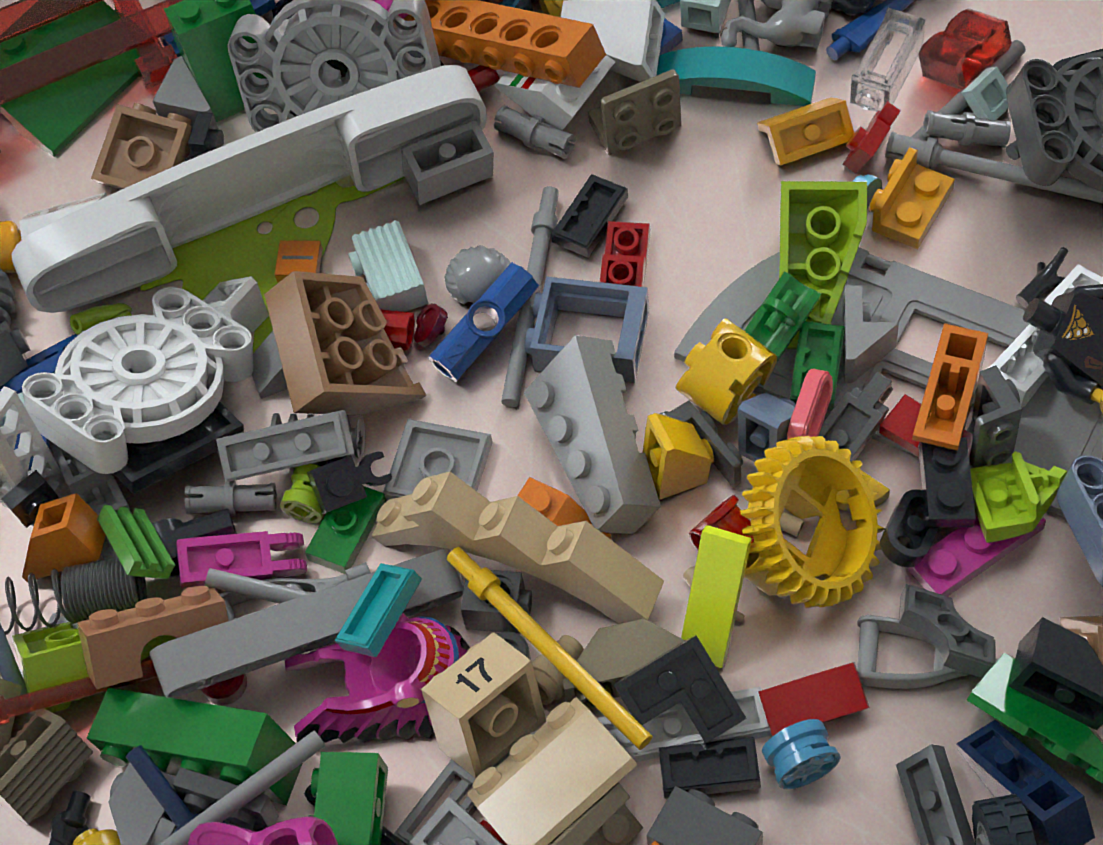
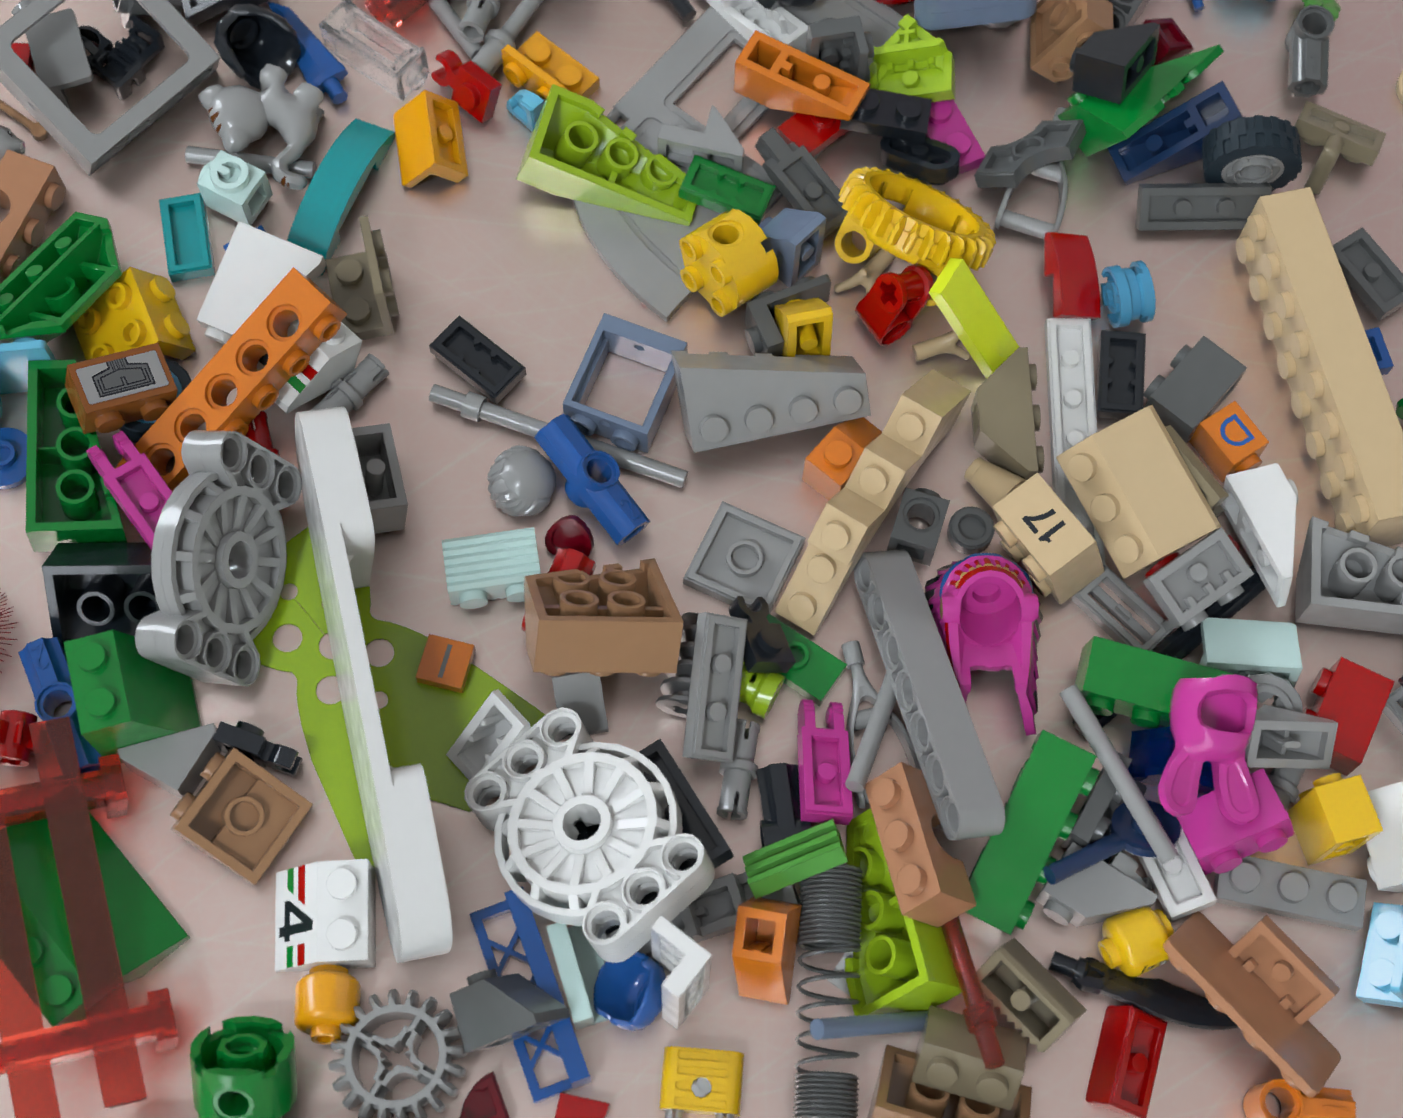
camera: 90 degrees left, 10 degrees up
black plate [1,470,60,528] -> none
lime arm [70,303,133,335] -> none
teal tile [335,563,422,657] -> none
yellow bar [447,547,653,750] -> none
red slope [600,221,651,287] -> none
black plate [614,634,747,744] -> none
green hips [744,271,822,362] -> none
coral tile [787,369,833,439] -> none

